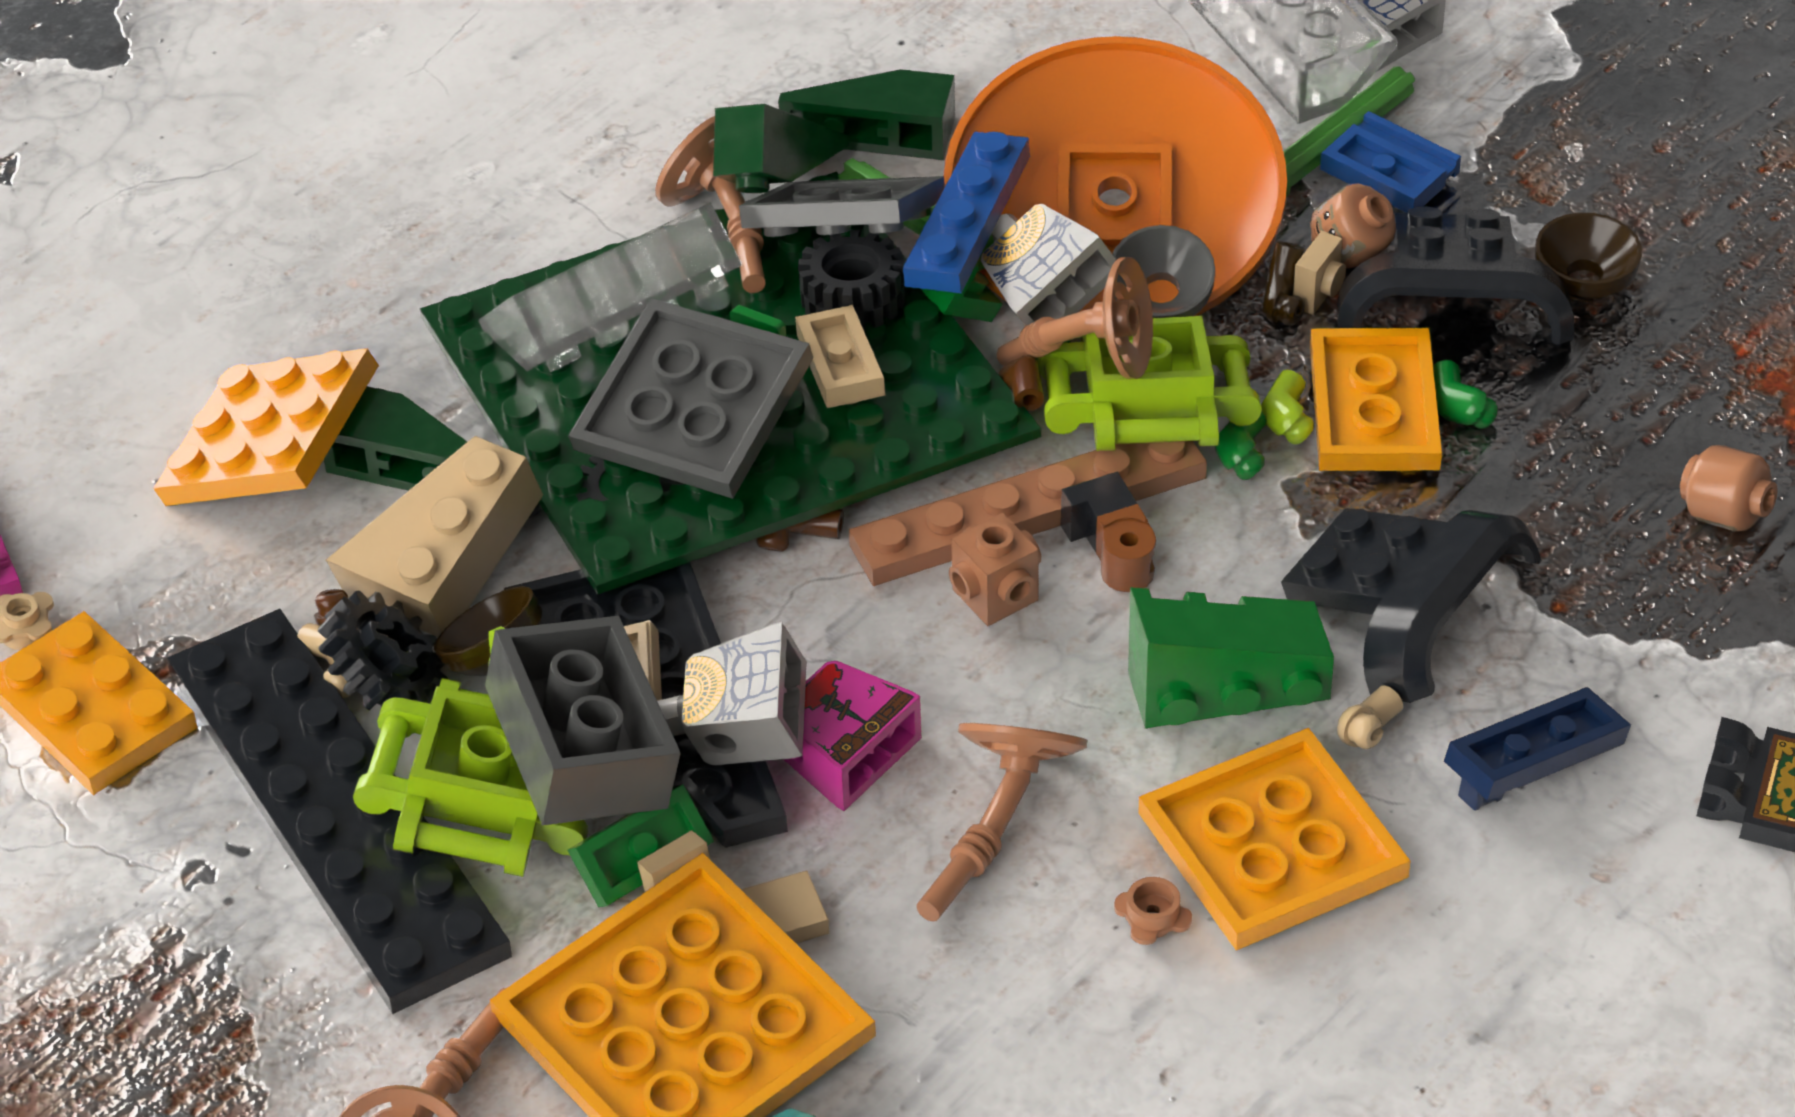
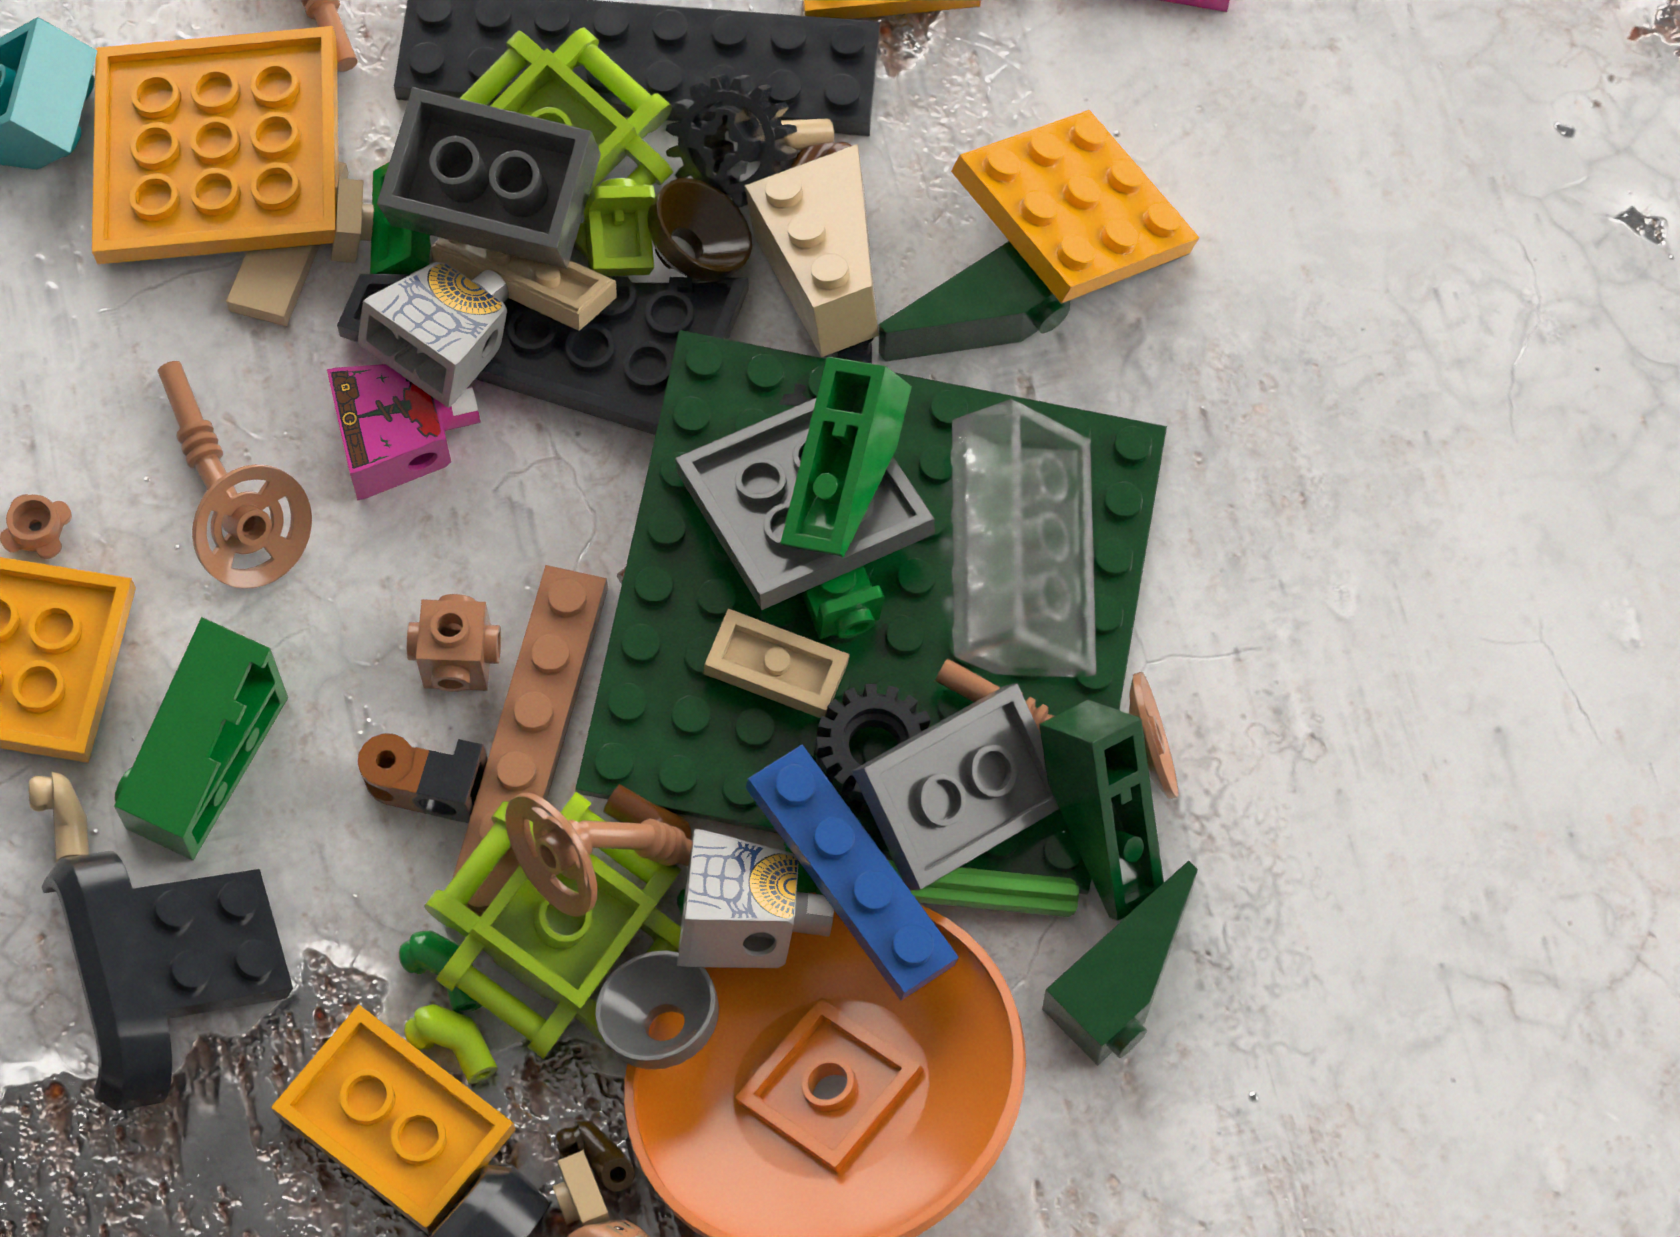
camera: 125 degrees right, 20 degrees up
green arm [1433,360,1498,429] -> none
none -> green slope [780,356,912,557]

